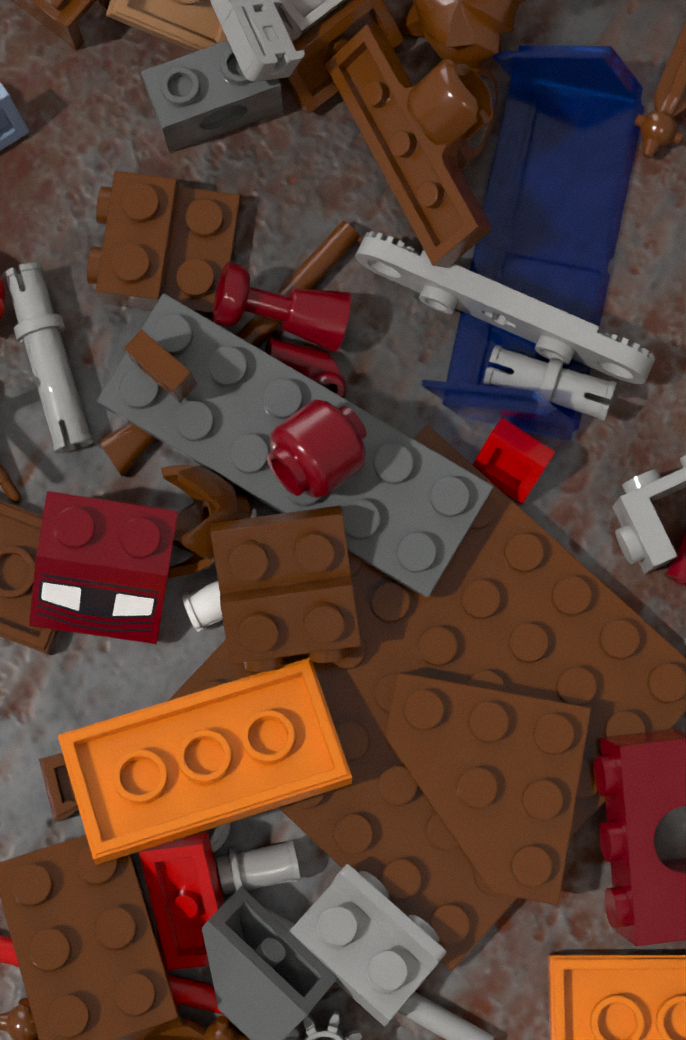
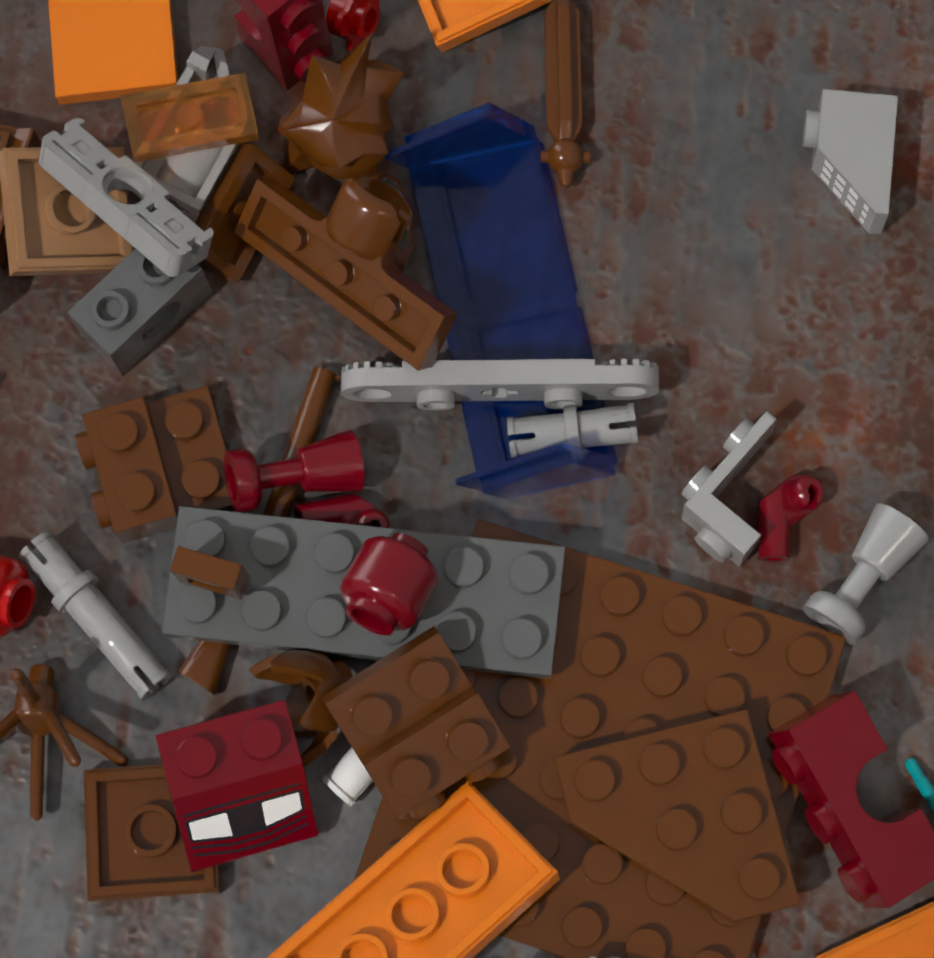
camera: 20 degrees left, 5 degrees down
red plate [472,418,556,504] -> none

